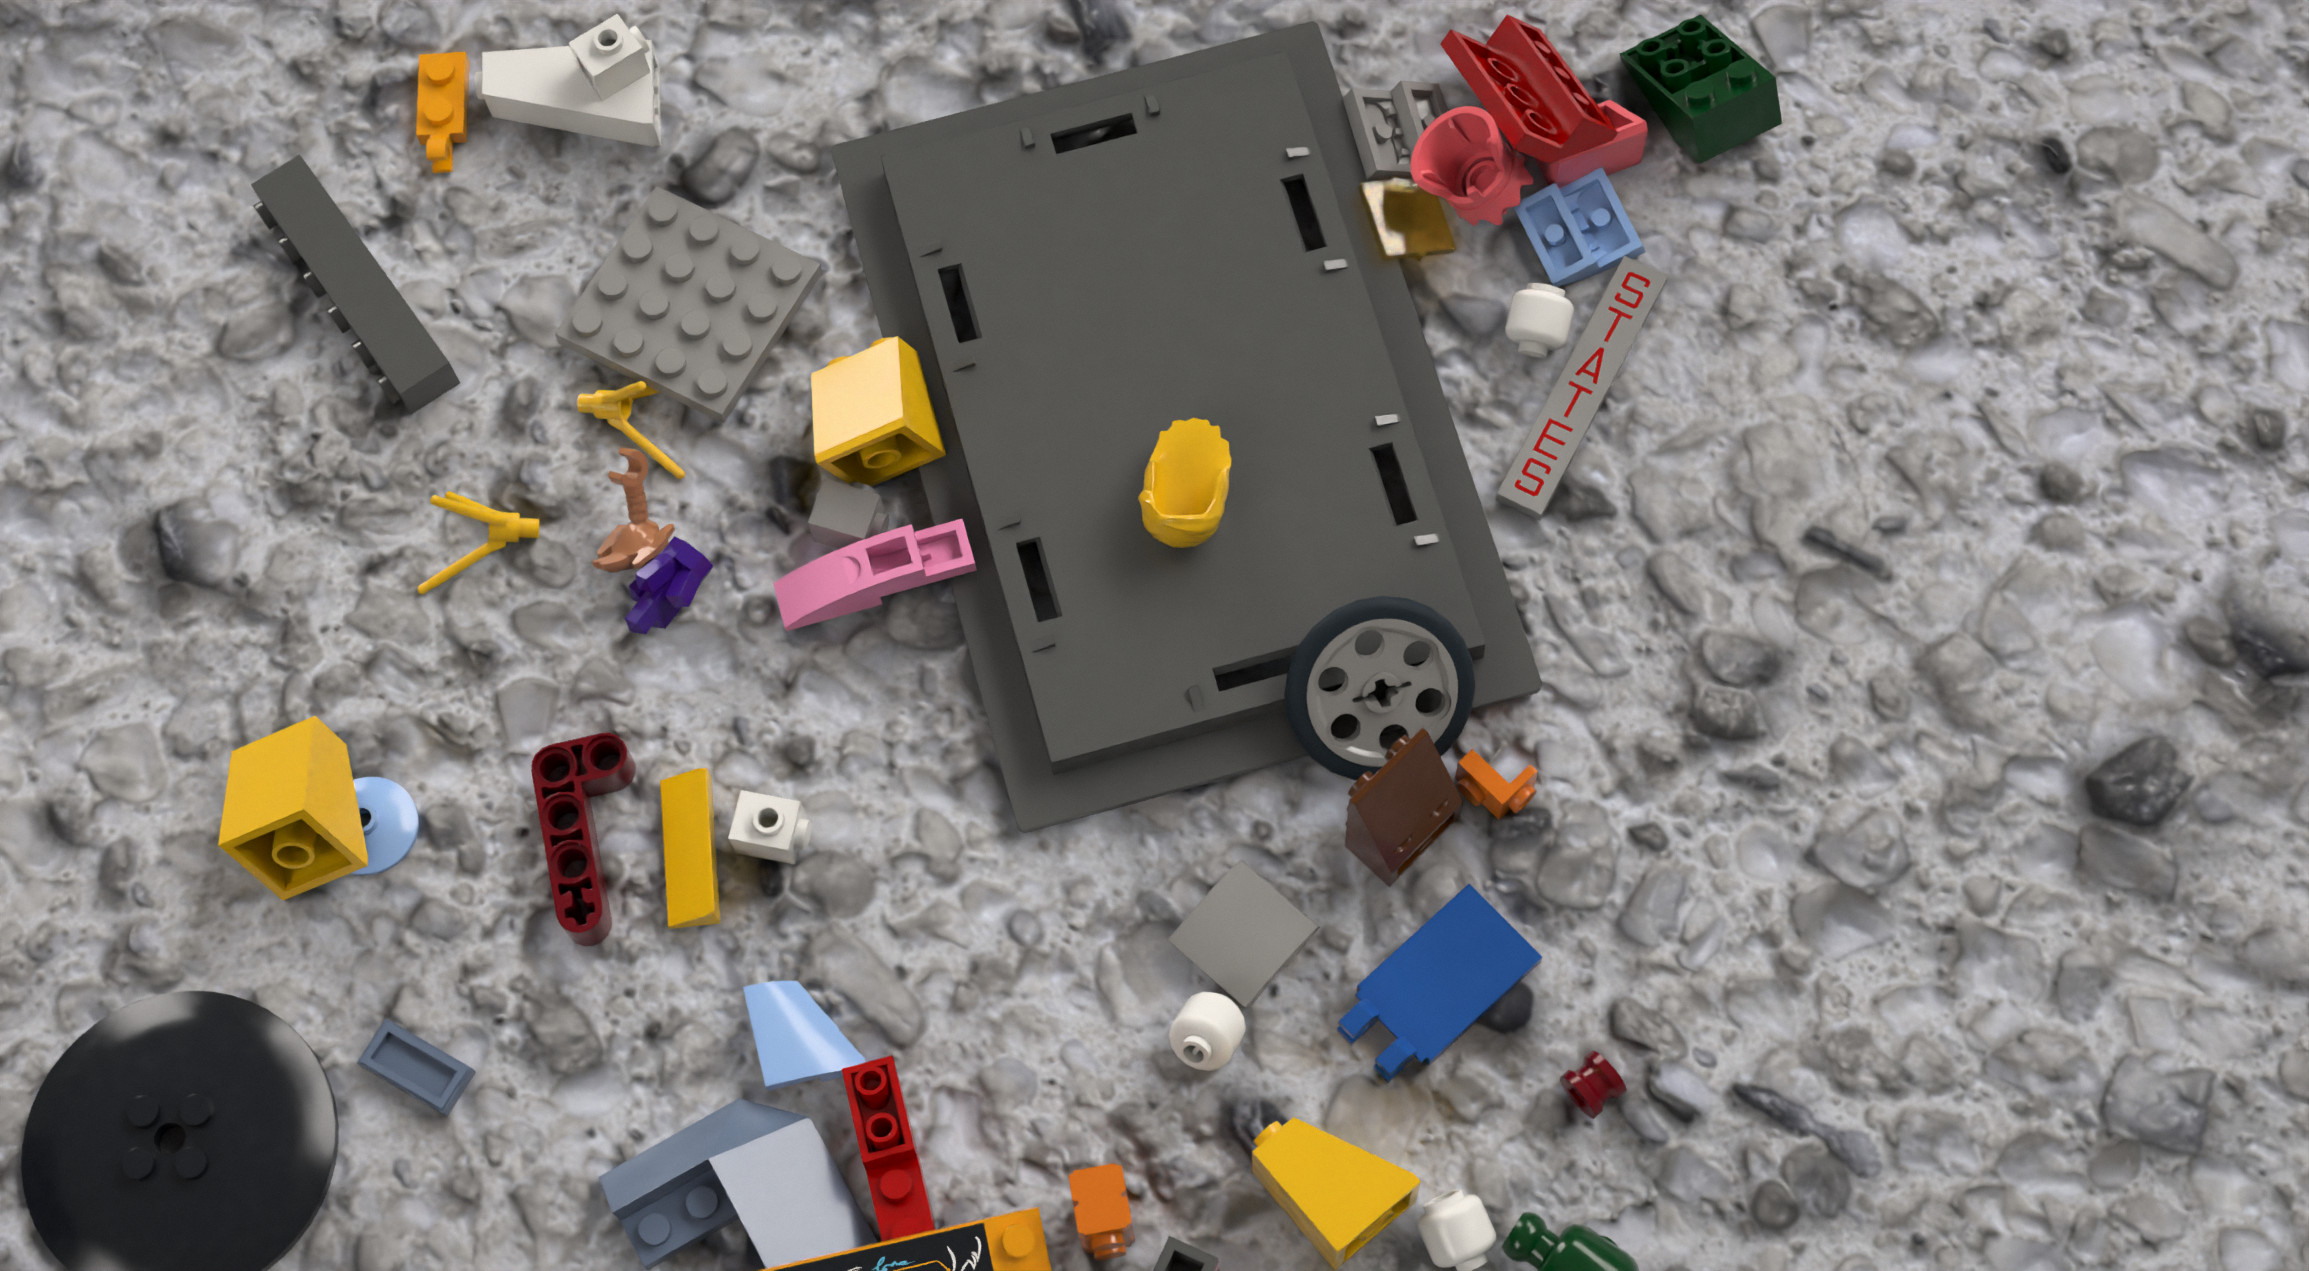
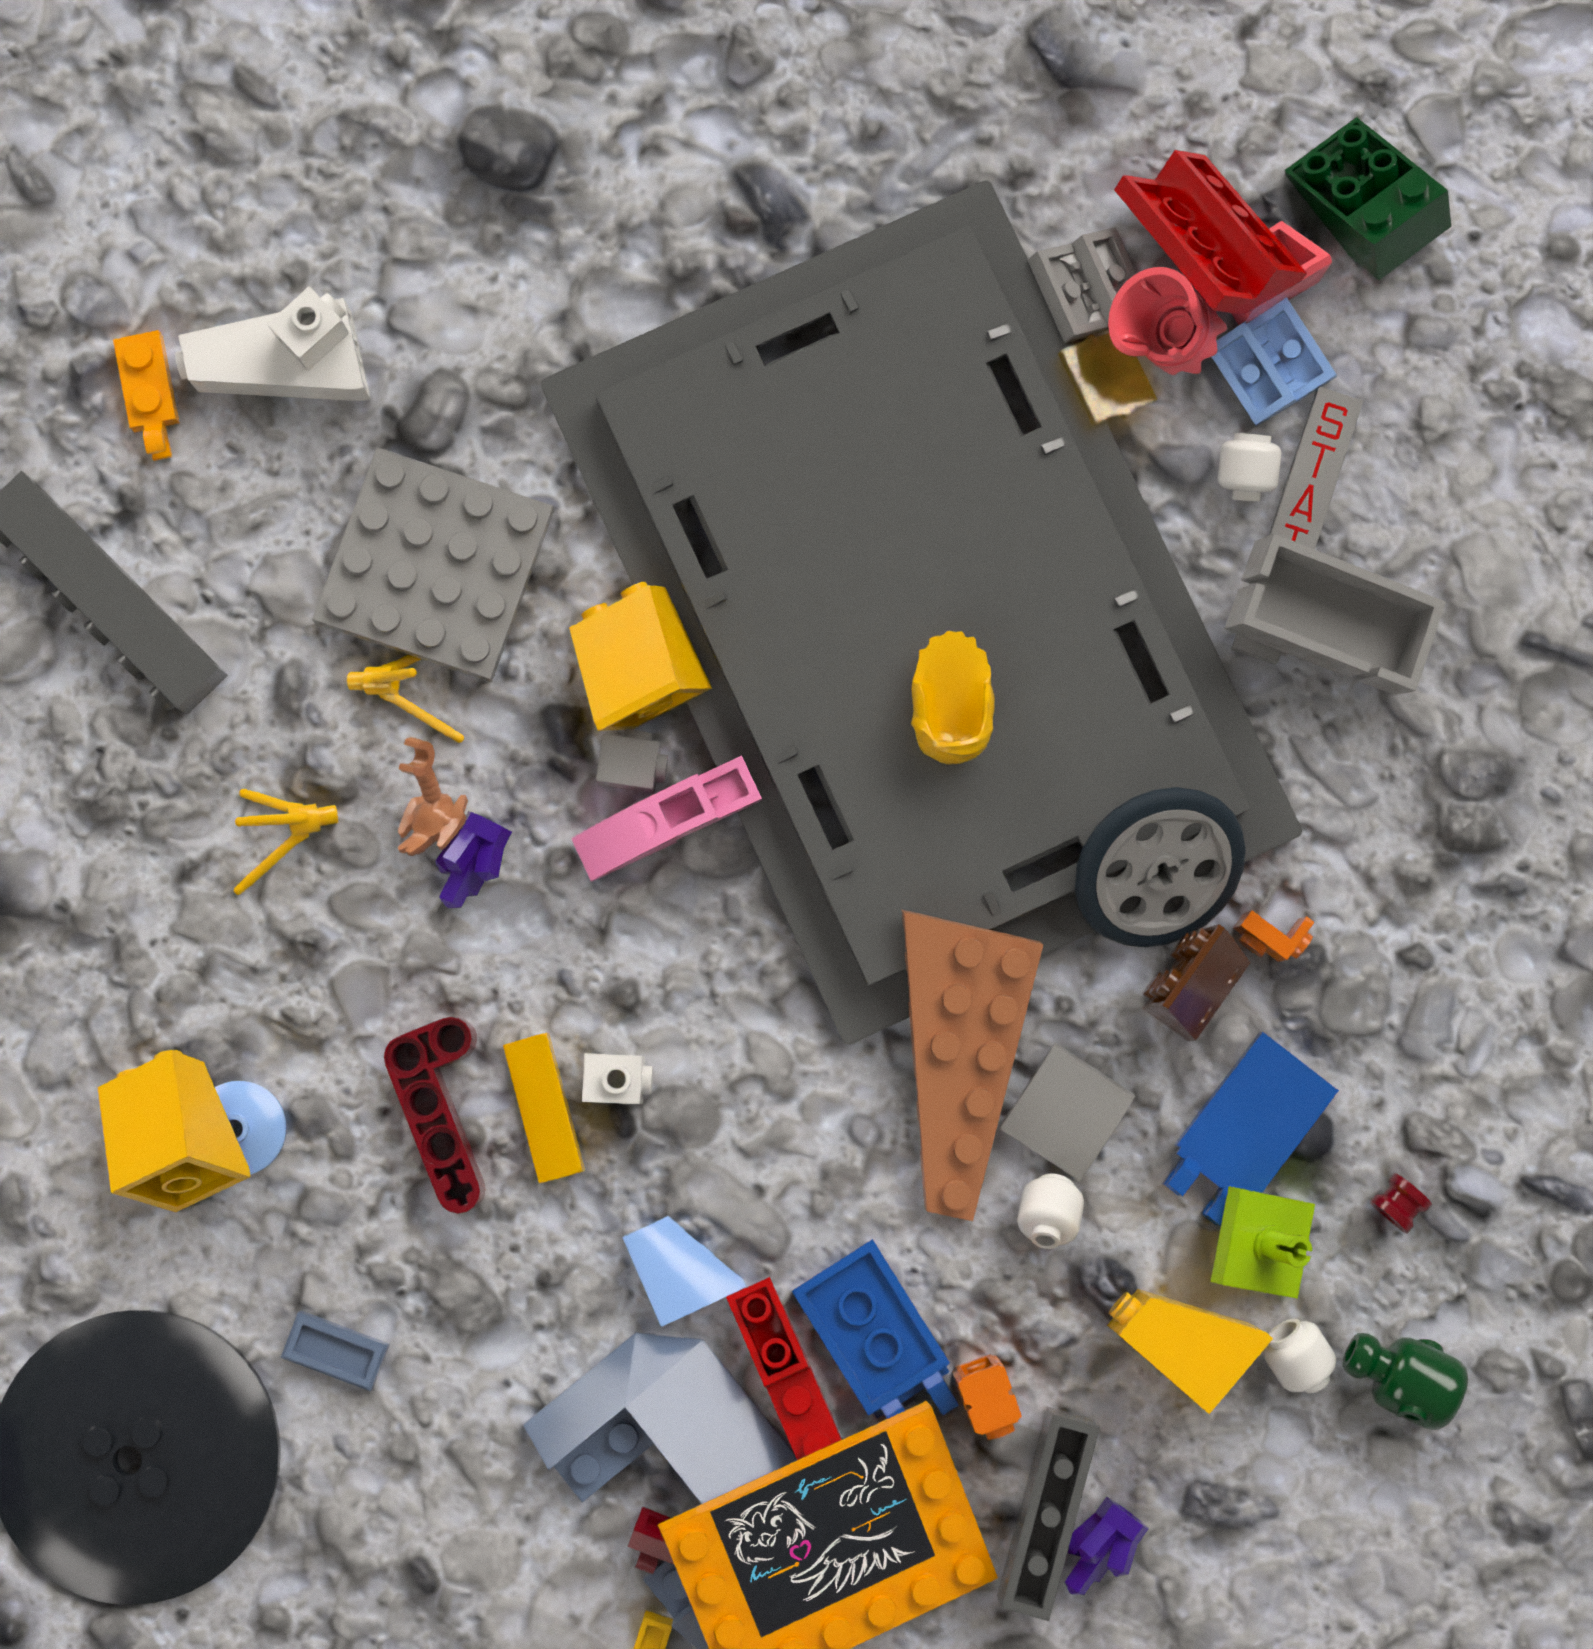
camera: 15 degrees left, 15 degrees up
none -> blue tile [792,1239,959,1419]
none -> nougat wing [901,909,1044,1221]
none -> lime tile [1210,1186,1315,1299]
none -> light grey piece [1225,533,1446,695]

